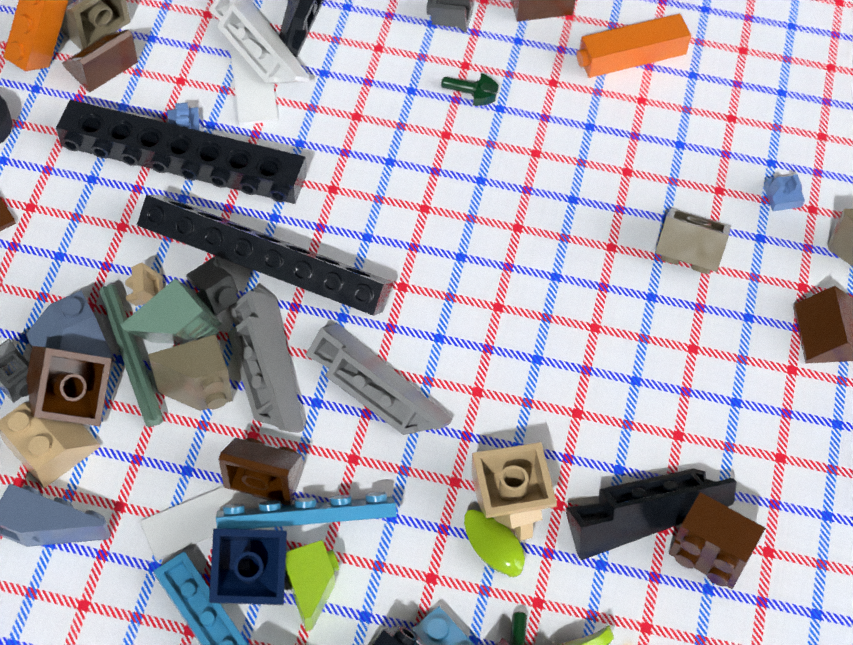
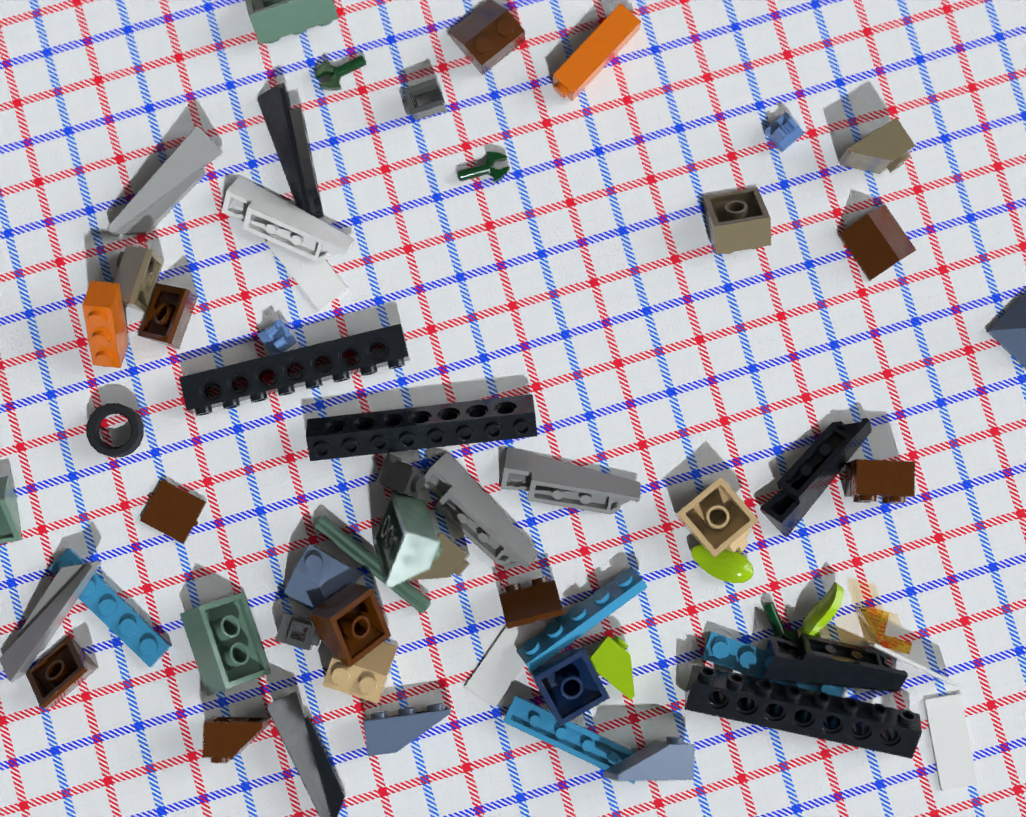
camera: 25 degrees left, 25 degrees up
tan tile [125,263,163,306] -> none

